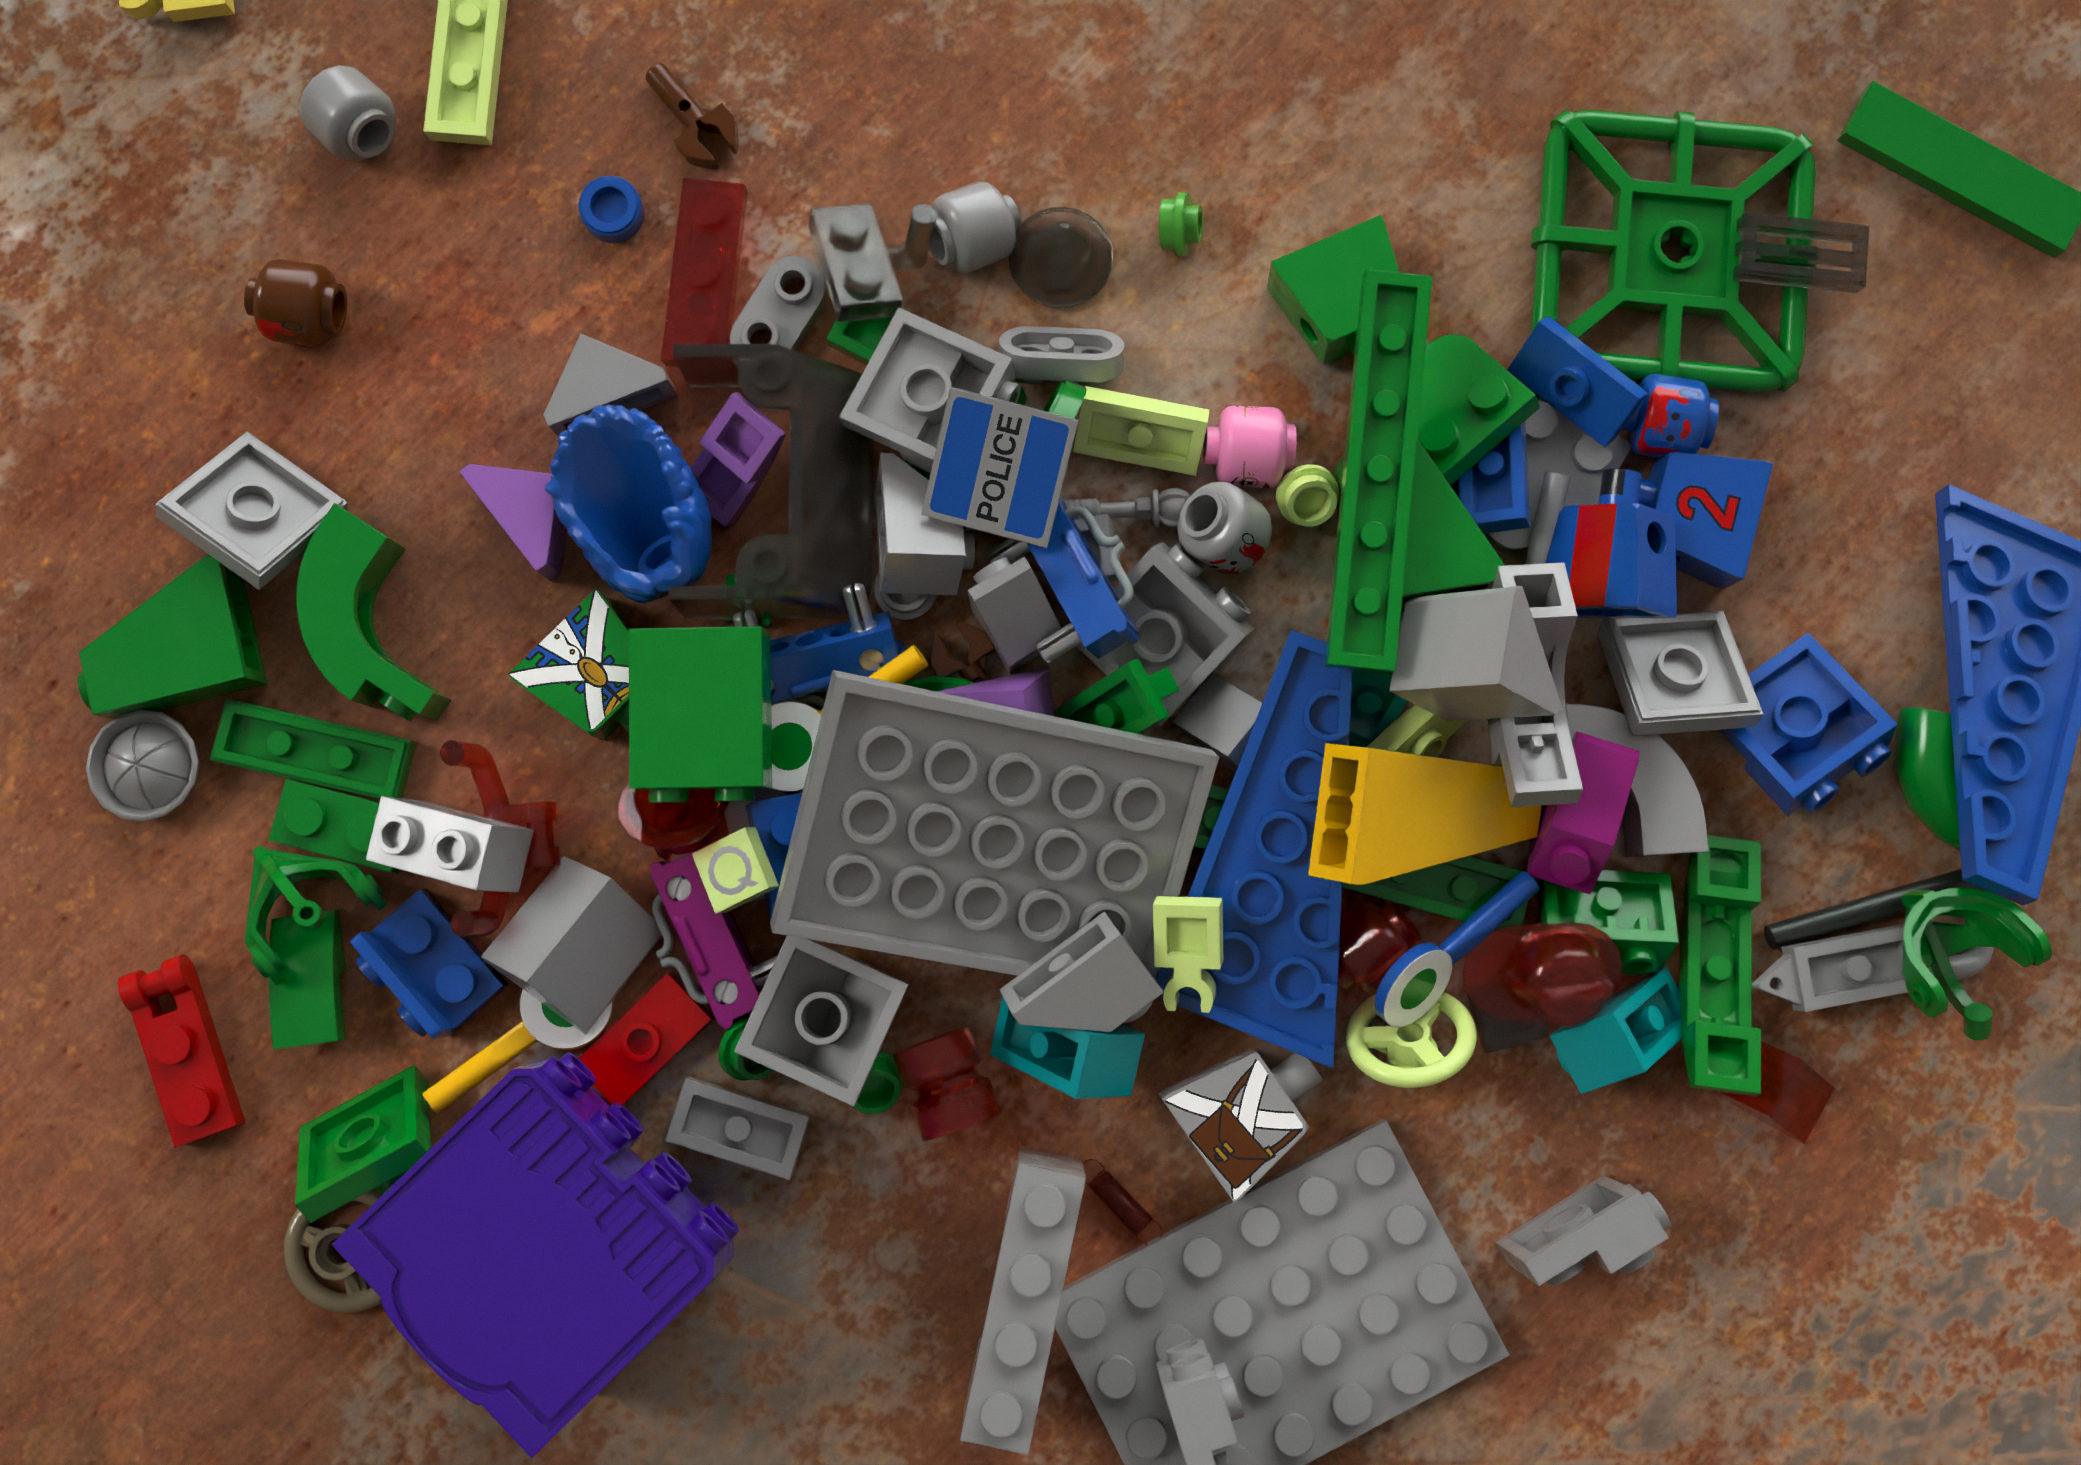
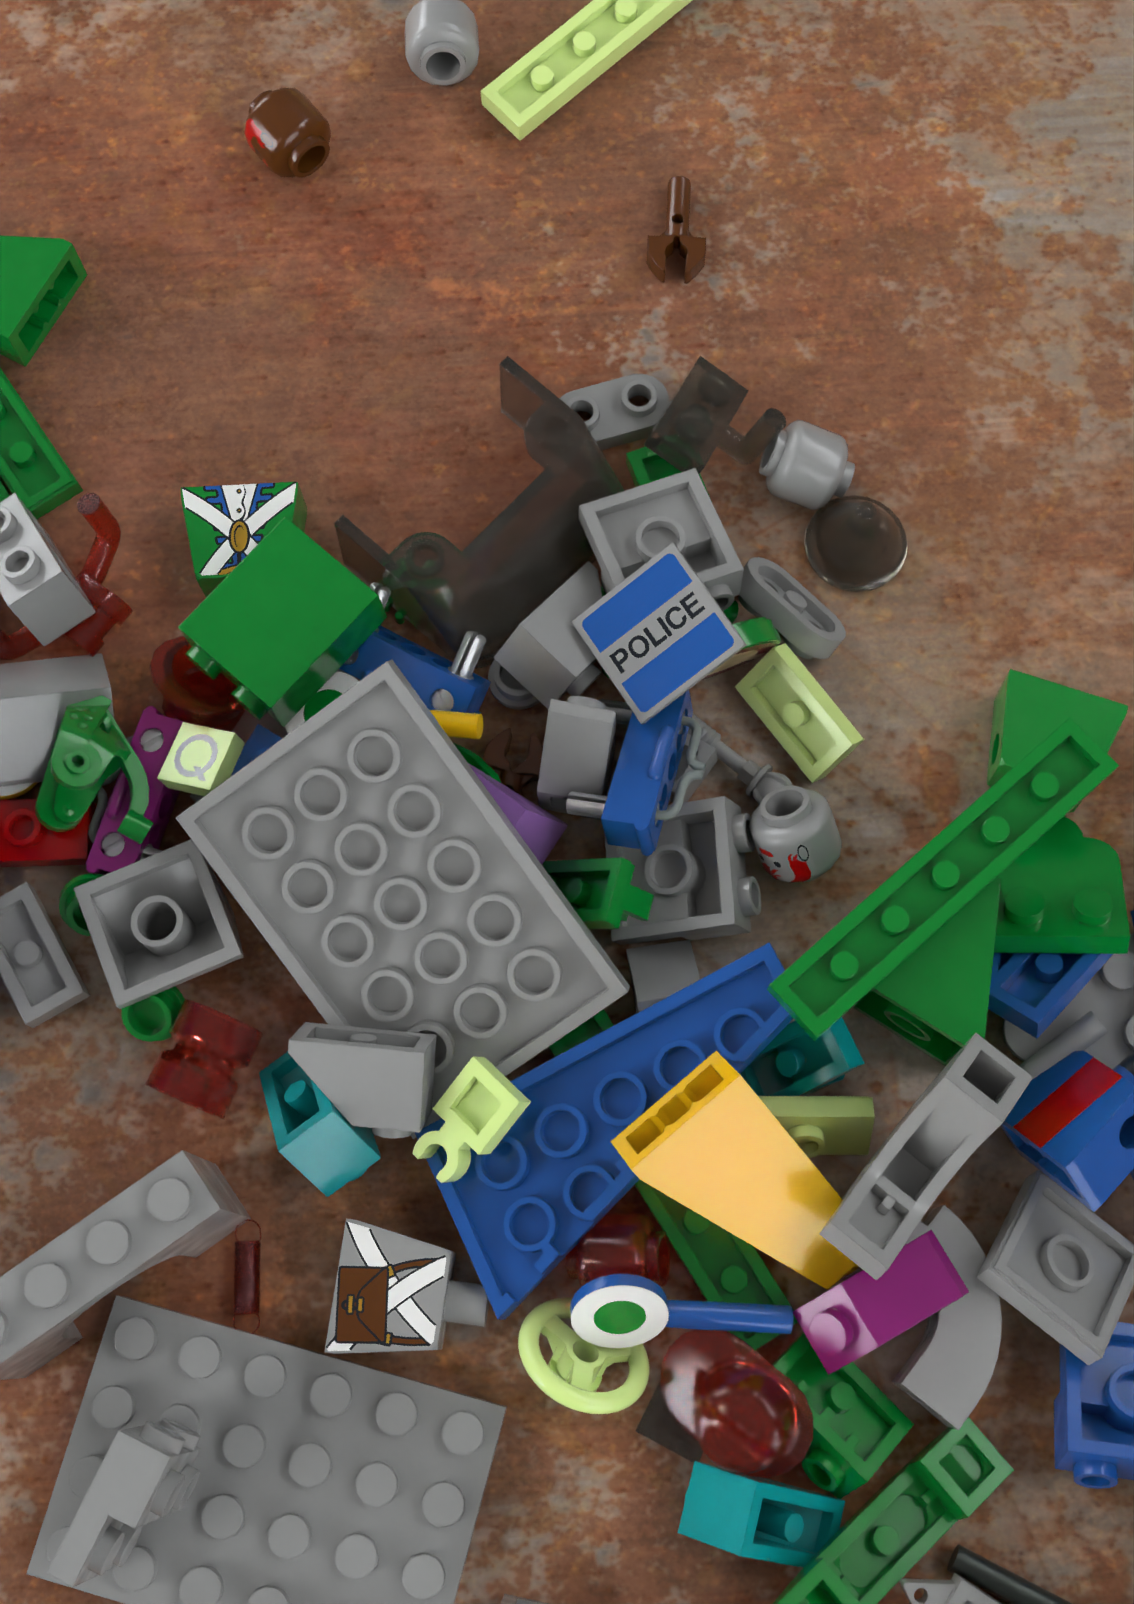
camera: 50 degrees right, 10 degrees down
light grey tile [155,432,348,590] -> none
green arch [296,503,451,722] -> none
medium lavender slope [460,464,567,581] -> none
light grey slope [543,333,678,436] -> none
blue hair [545,405,713,604] -> none
blue tile [578,176,644,243] -> none
clear red plate [661,178,748,372] -> none
medium lavender slope [691,392,786,527] -> none
bright green plate [1159,192,1203,256] -> none
bright pink head [1203,405,1297,489] -> none
yellowish green plate [1276,464,1339,527] -> none
light grey slope [1390,586,1563,721] -> none
none -> green helmet [35,695,154,845]

